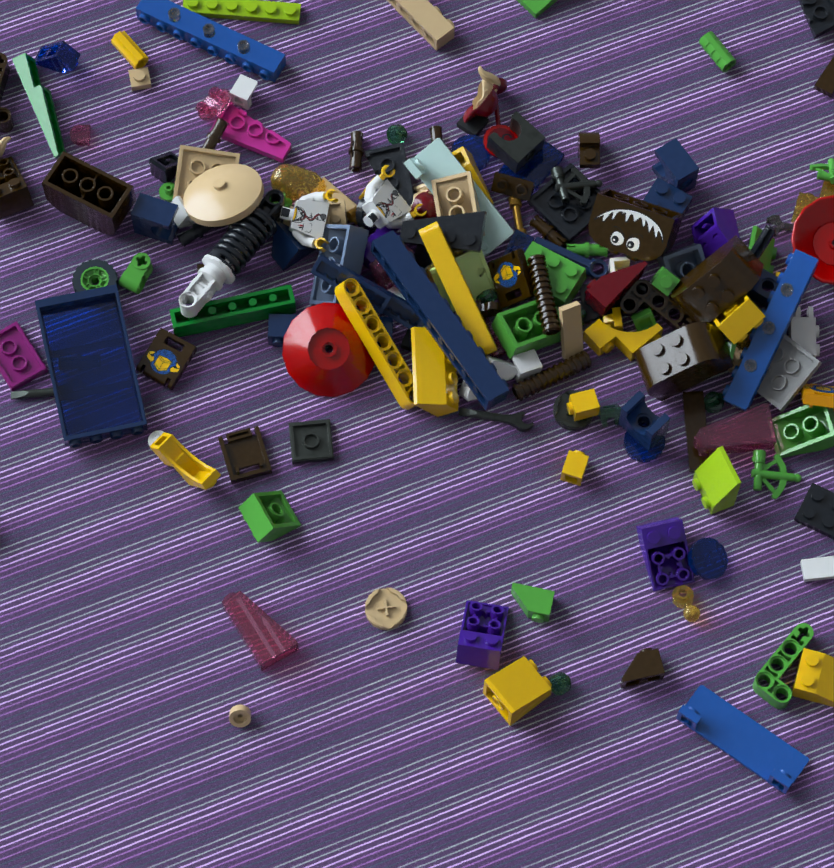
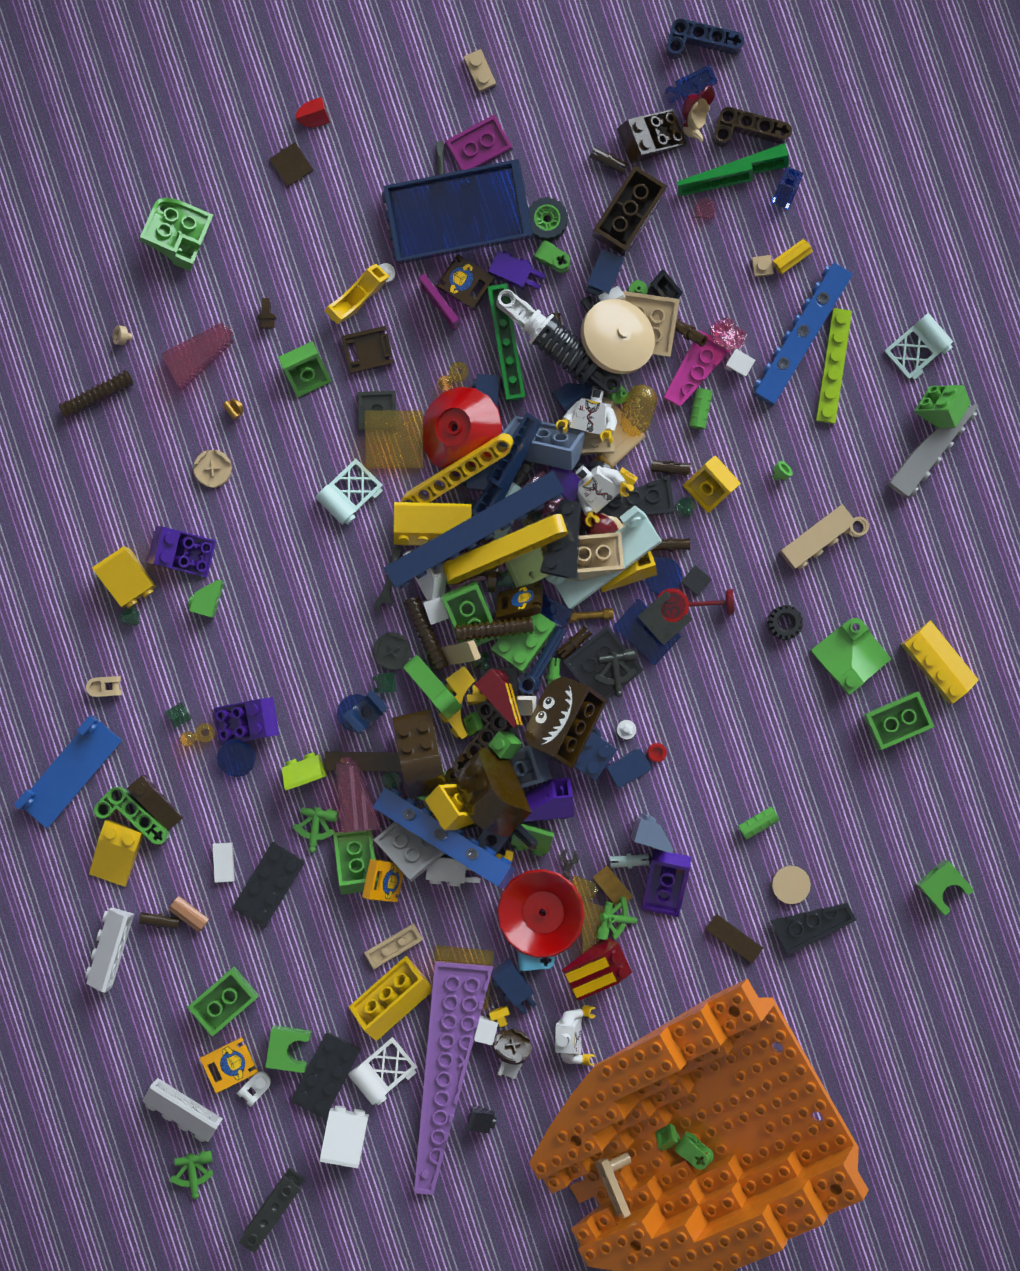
camera: 90 degrees right, 20 degrees up
hair [463,66,501,123] -> none
dark brown hinge [491,171,535,201] -> none
yellow brick [560,450,589,486] -> none
yellow brick [566,388,600,421] -> none
dark brown brick [577,132,600,168] -> none
dark brown slope [620,648,665,689] -> none
none -> dark brown piece [59,370,133,419]
none -> tan plate [86,676,122,697]
none -> dark brown slope [127,775,183,831]
none -> bright green slope [139,198,213,271]
none -> clear green tile [165,702,192,728]
none -> pearl gold plate [222,399,244,420]
none -> dark brown piece [257,298,277,329]
none -> dark brown piece [269,142,314,187]
none -> light aqua piece [315,459,383,525]
none -> clear yellow plate [365,410,423,468]
none -> bright green beam [403,655,463,719]
none -> magenta tile [419,273,460,330]
none -> clear yellow plate [437,362,468,391]
none -> dark purple hinge [488,250,546,290]
none -> dark brown pin [589,146,628,175]
none -> pearl gold slope [592,865,633,909]
none -> light aqua pin [610,853,649,869]
none -> white tile [617,720,636,739]
none -> sand blue slope [630,813,673,853]
none -> dark purple slope [641,849,691,917]
none -> red tile [647,743,667,762]
none -> yellow slope [682,455,741,513]
none -> bright green axle [689,388,713,430]
none -> black tyre [767,605,803,640]
none -> bright green tile [772,461,793,481]
none -> tan tile [772,865,811,904]

